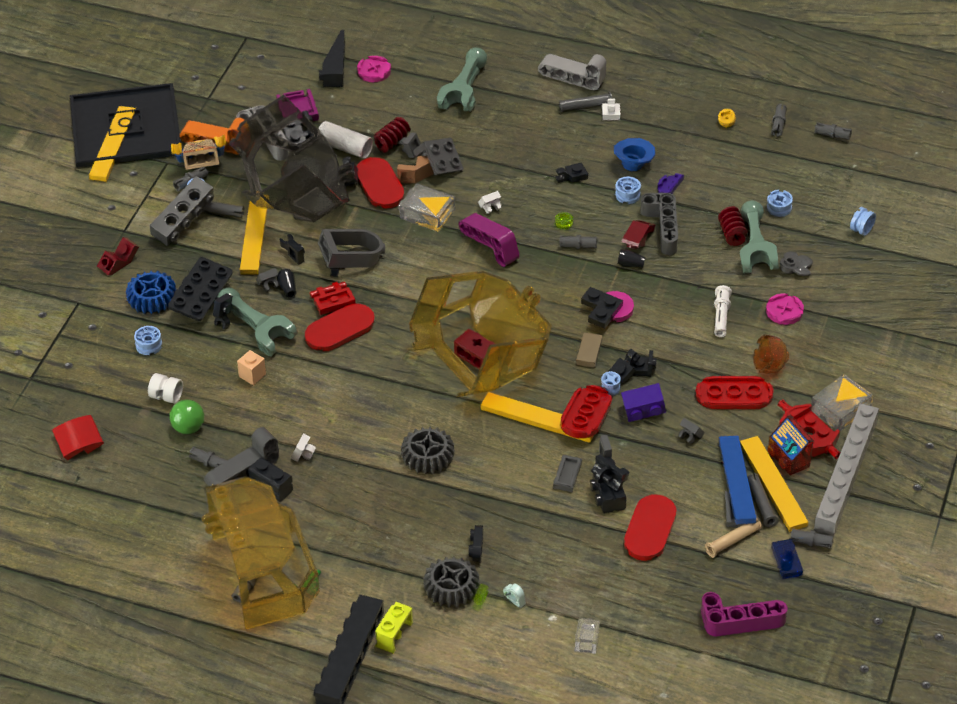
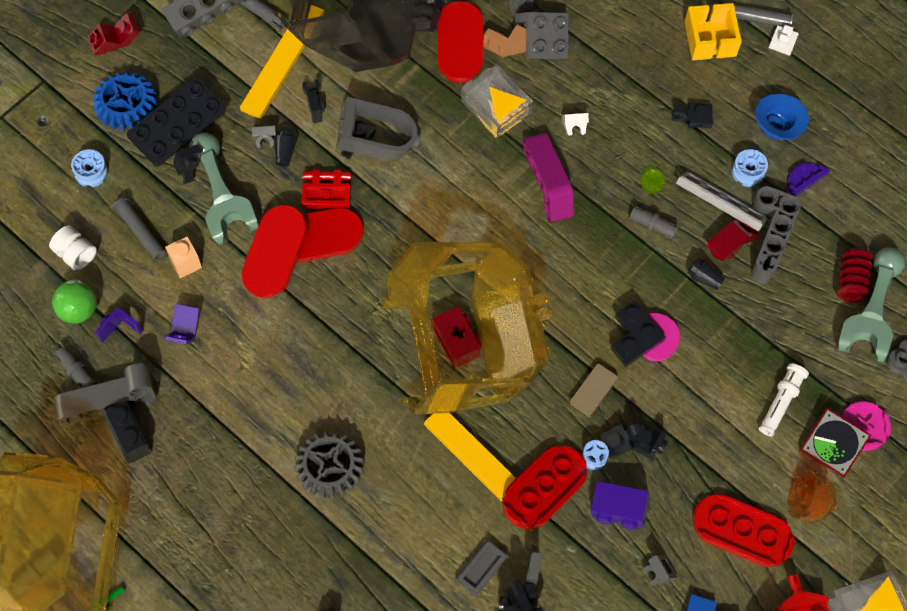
camera: 20 degrees right, 20 degrees up
white tile [291,433,316,462] -> none
none -> dark purple bracket [95,307,143,342]
none -> dark grey pin [112,197,166,261]
none -> dark purple bracket [164,304,200,344]
none -> red tile [242,205,308,299]
none -> light grey tile [676,171,768,231]
none -> yellow piece [684,3,742,60]
none -> tile [800,408,872,478]

